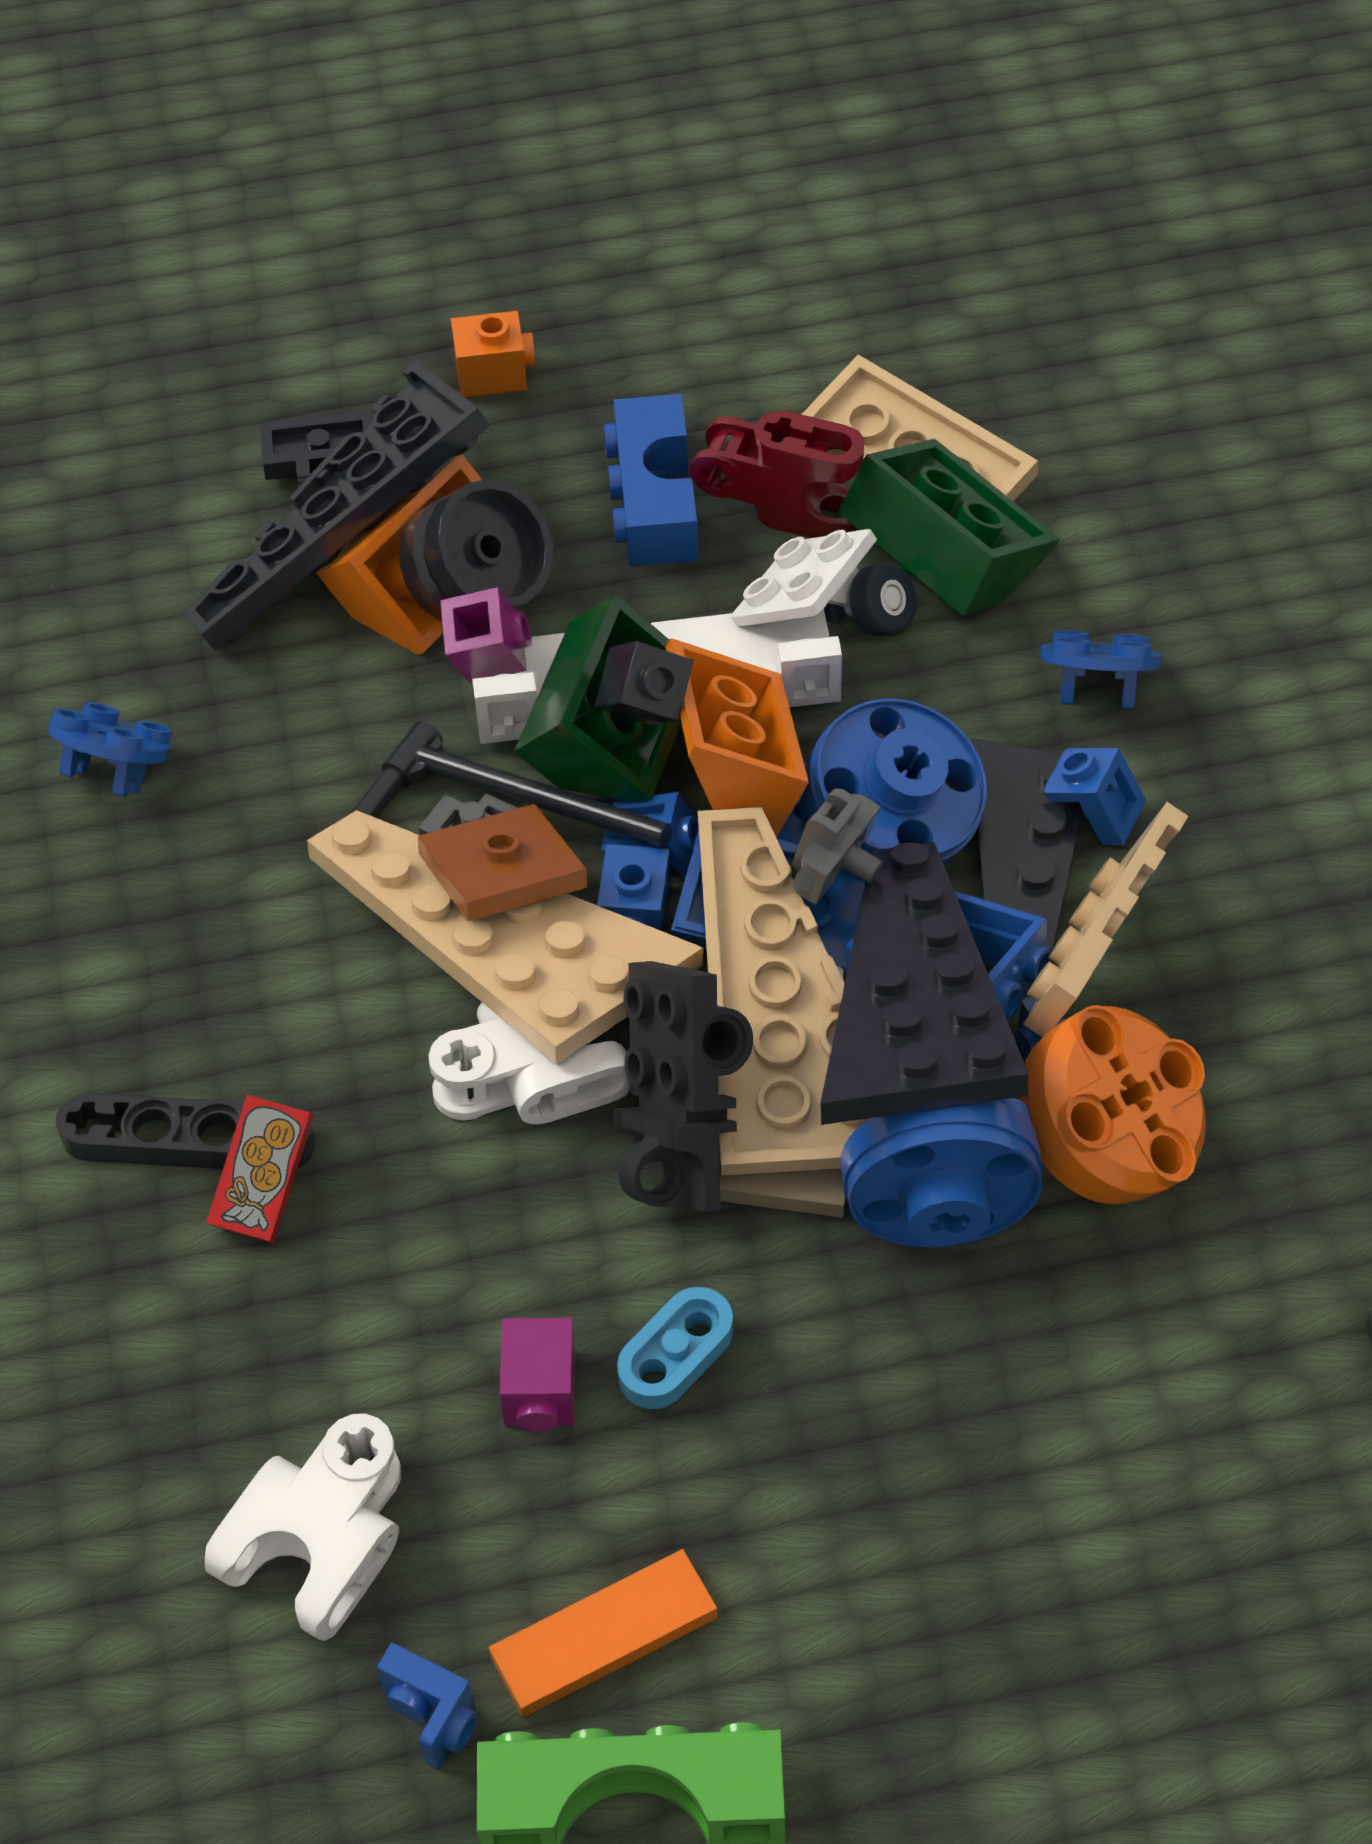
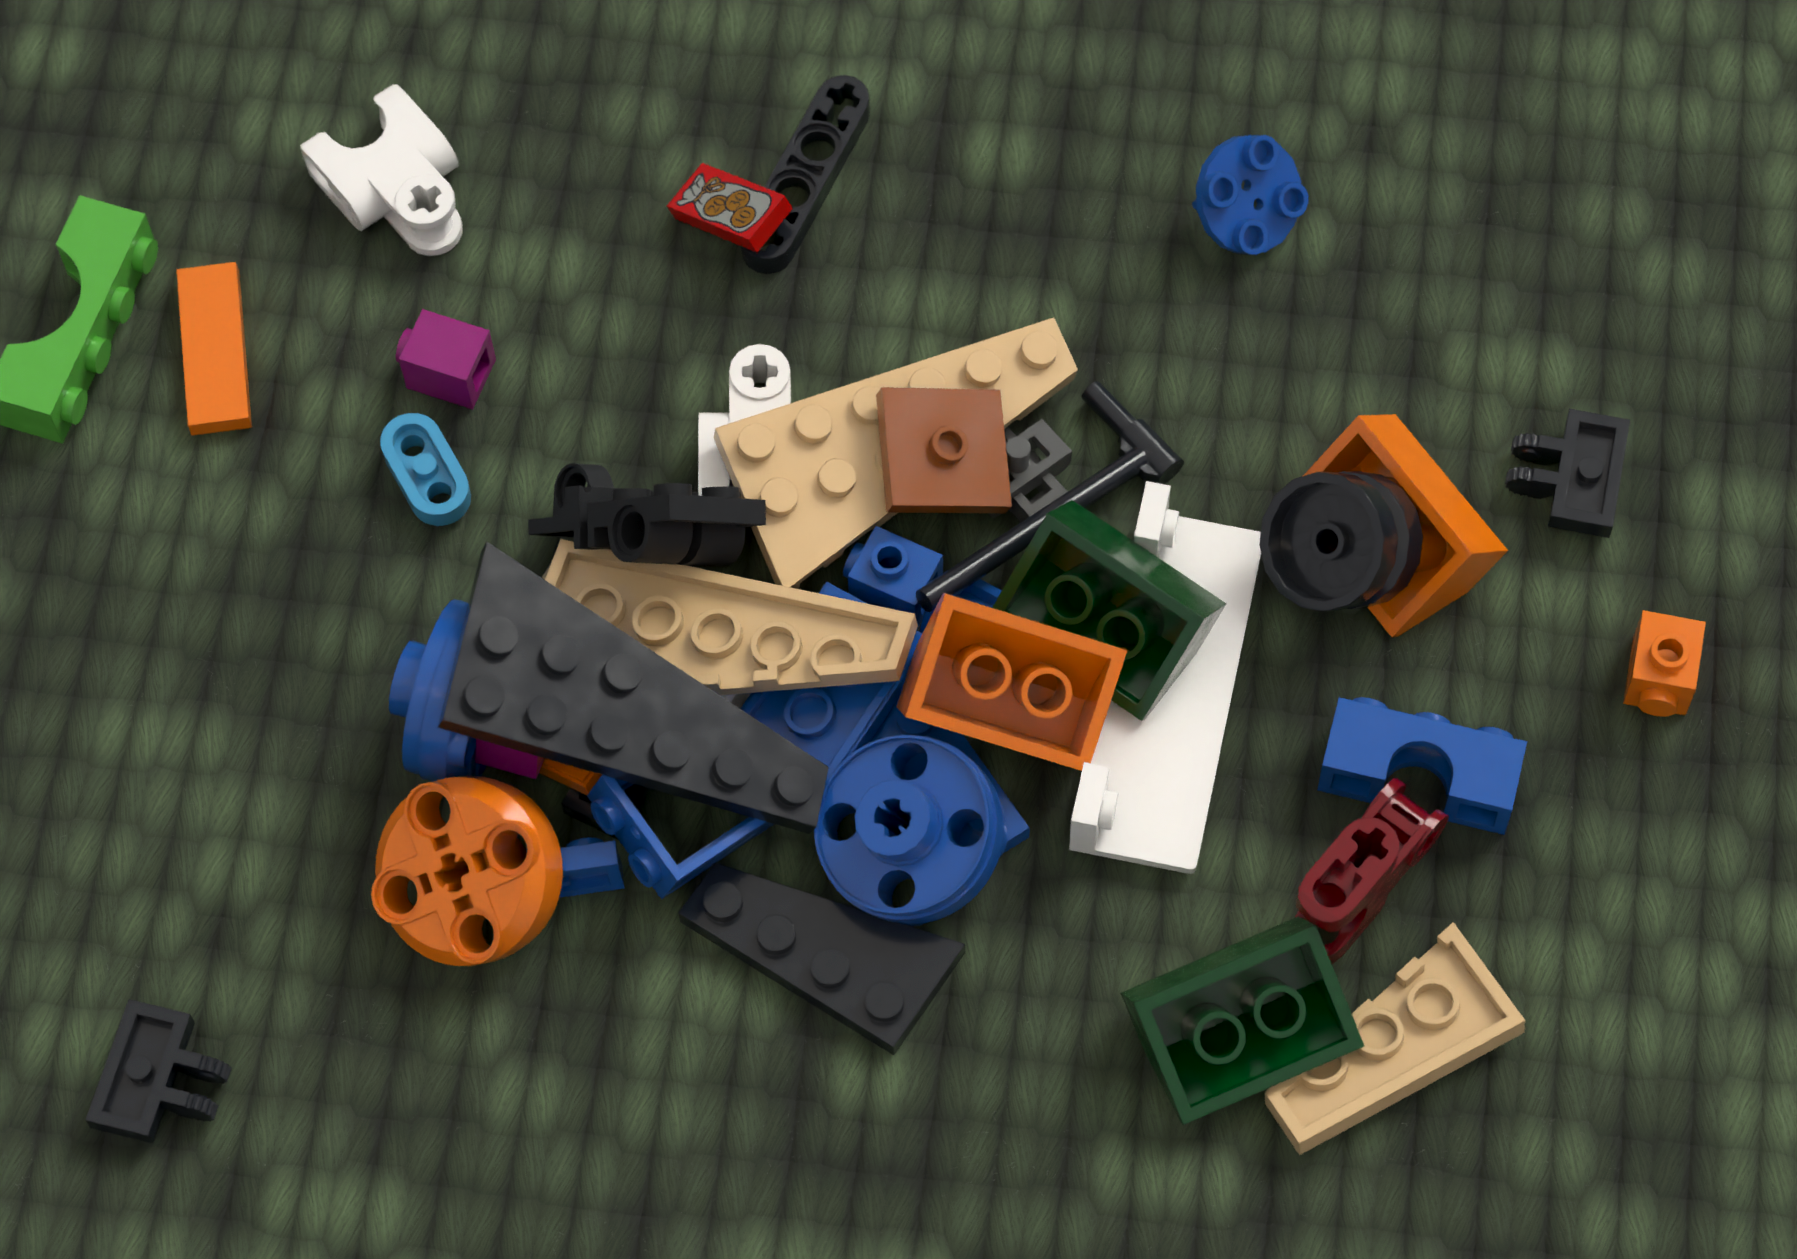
camera: 110 degrees right, 10 degrees up
black wing [184,360,490,651] -> none
blue bracket [376,1642,478,1770] -> none
magenta brick [440,587,532,683] -> none
black brick [594,641,694,725] -> none
white plate [731,529,916,635] -> none
dark grey piece [790,788,883,905] -> none
tan wing [1023,802,1188,1038] -> none
blue plate [1039,630,1162,709] -> none
blue bracket [1044,748,1146,845] -> none

